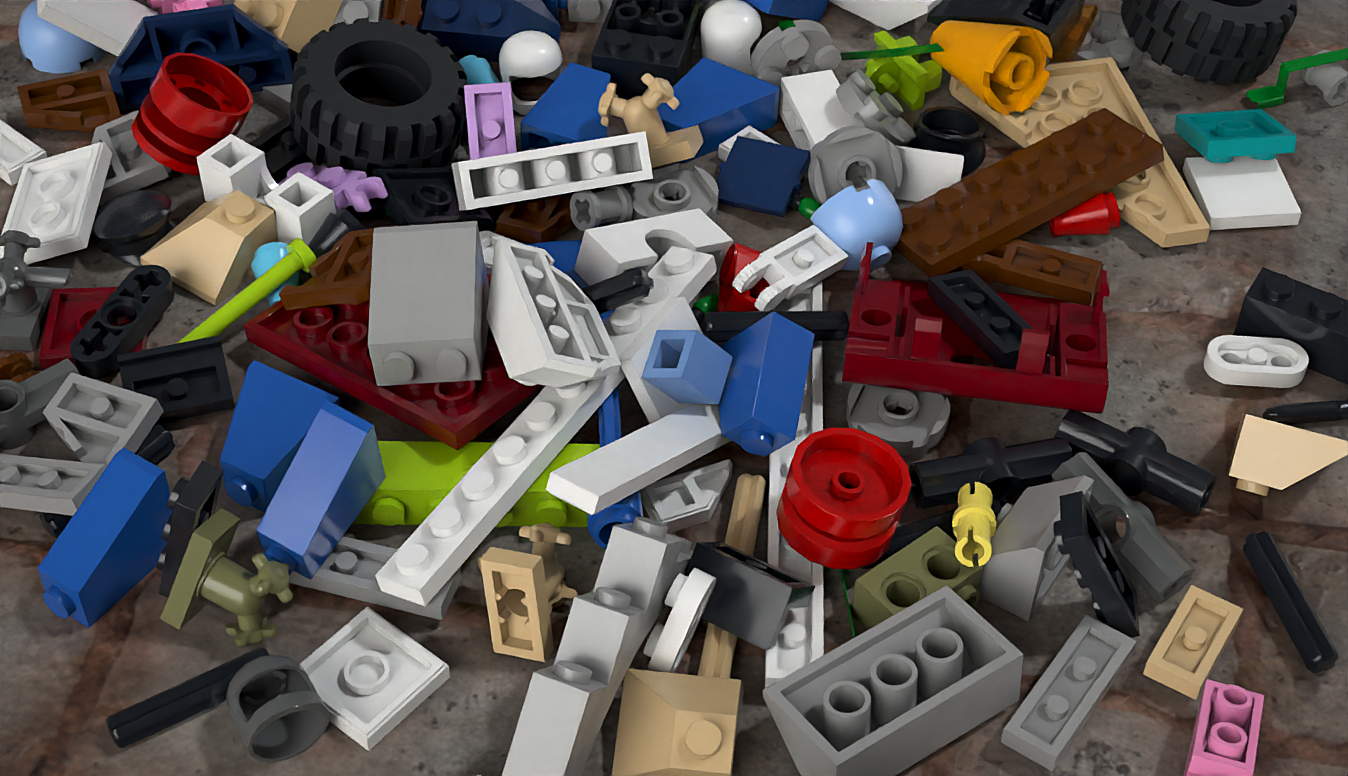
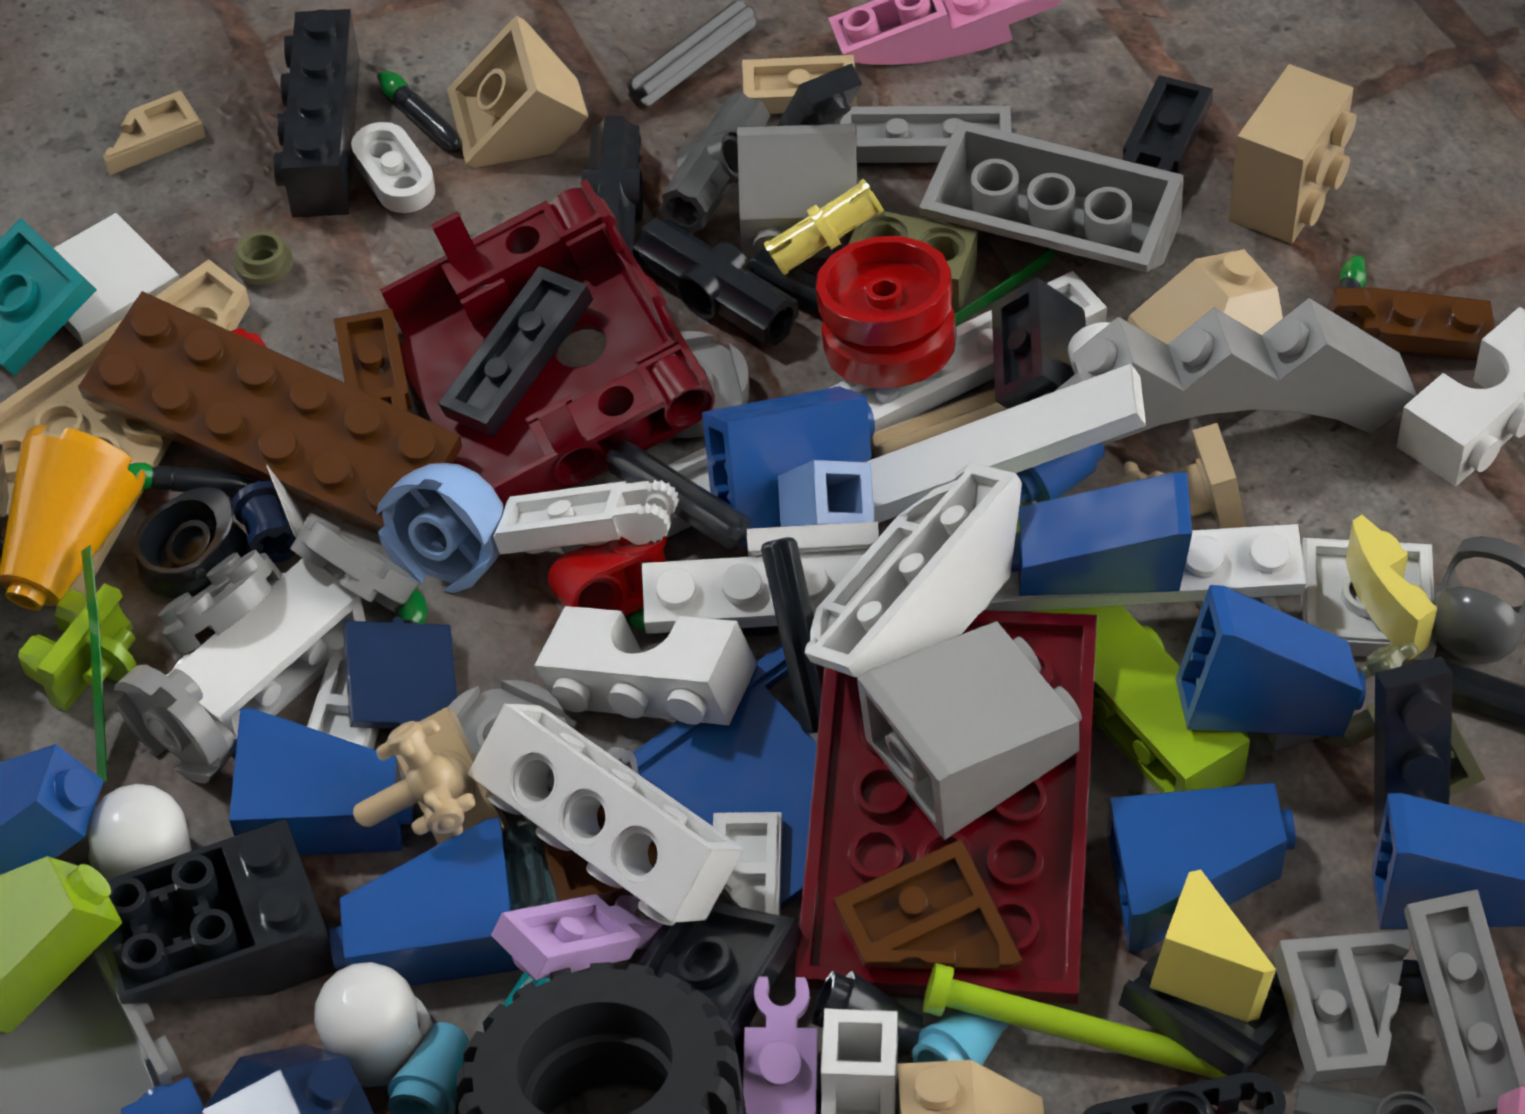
camera: 120 degrees left, 5 degrees up
none -> black piece [128,463,258,497]
none -> olive plate [234,231,293,285]
none -> blue slope [1011,472,1192,596]
none -> light yellow slope [1149,869,1276,1022]
none -> light yellow slope [1346,514,1437,660]

